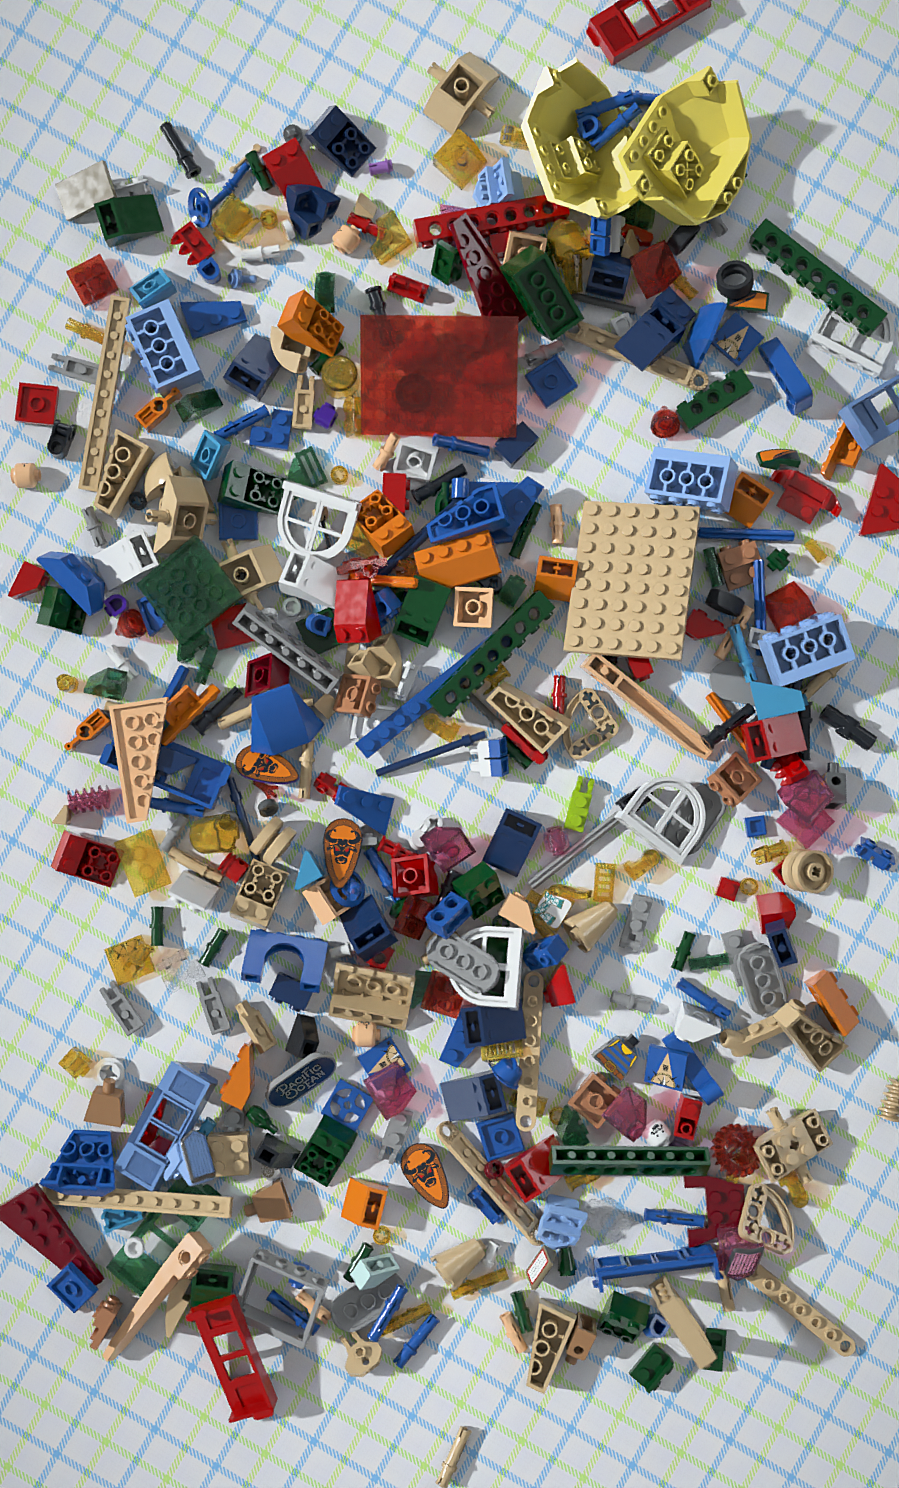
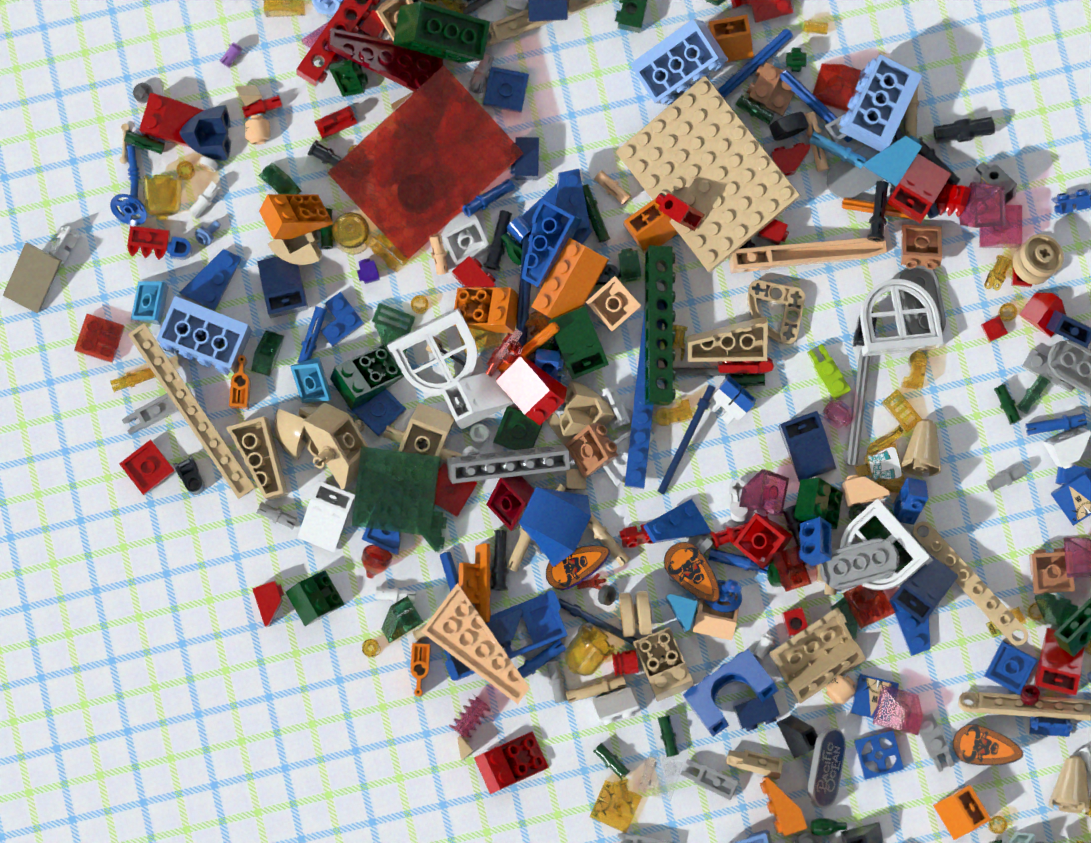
camera: 40 degrees left, 5 degrees down
light nougat head [10,463,41,488] -> none
blue wedge [36,551,105,616] -> none
dark green slope [94,194,164,248] -> none
dark purple plate [103,594,129,619] -> none
clear yellow tile [114,829,172,898] -> none
black bush [128,492,147,510] -> none
black pin [160,121,202,179] -> none
clear green axle [194,646,218,685] -> none
tan hinge [292,375,315,431] -> none
dark green slope [293,1114,358,1187] -> none
dark blue slope [304,105,376,177] -> none
blue plate [306,613,332,637] -> none
dark blue slope [339,894,398,962] -> none
clear yellow tile [370,209,412,266] -> none
dark blue slope [440,1070,507,1122] -> none
clear yellow slope [481,1039,523,1063] -> none
blue piece [488,1058,522,1089] -> none
red slope [543,961,576,1007] -> none
red pin [551,675,567,715] -> none
torso [591,1033,640,1083] -> none
light grey plate [619,894,653,952] -> none
clear red helmet [650,406,680,438] -> none
blue tile [744,815,767,837] -> none
none -> red torso [656,193,705,231]

